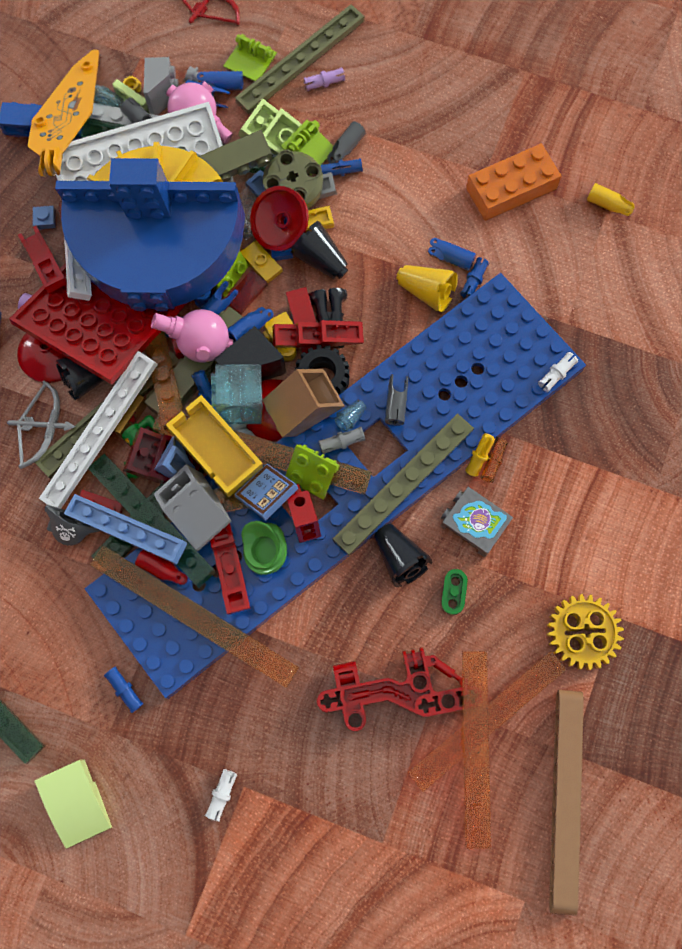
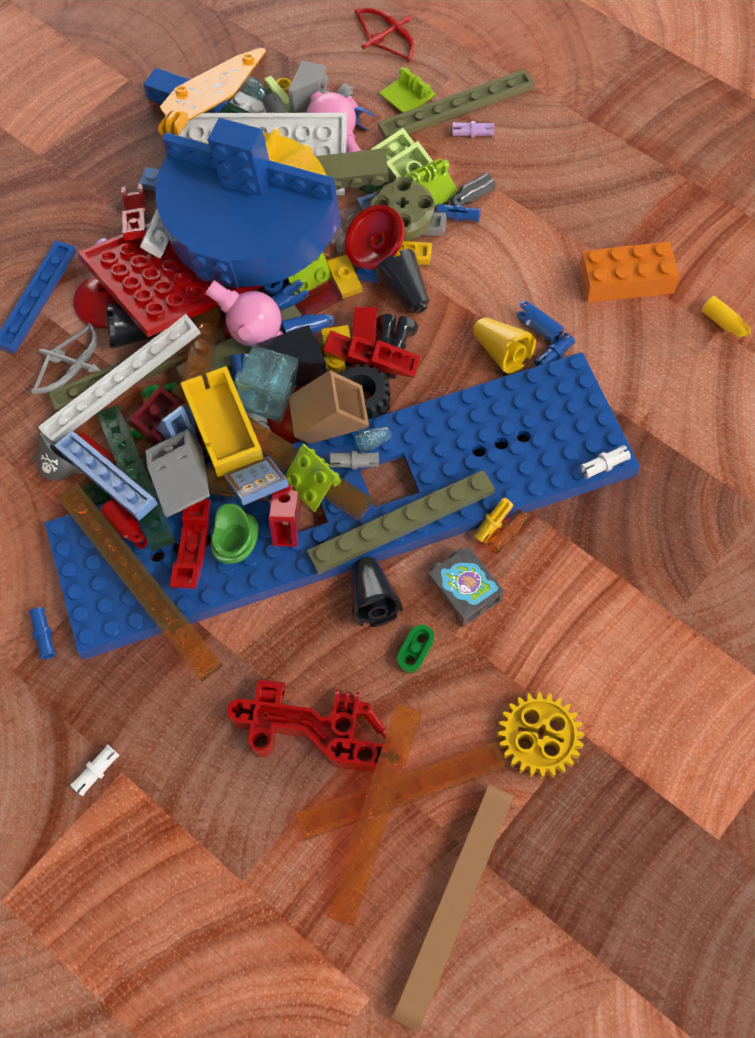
camera: 20 degrees right, 10 degrees down
pearl gold tile [114,394,147,438] -> none
blue piece [197,71,243,90] -> none
dark grey piece [385,374,408,426] -> none

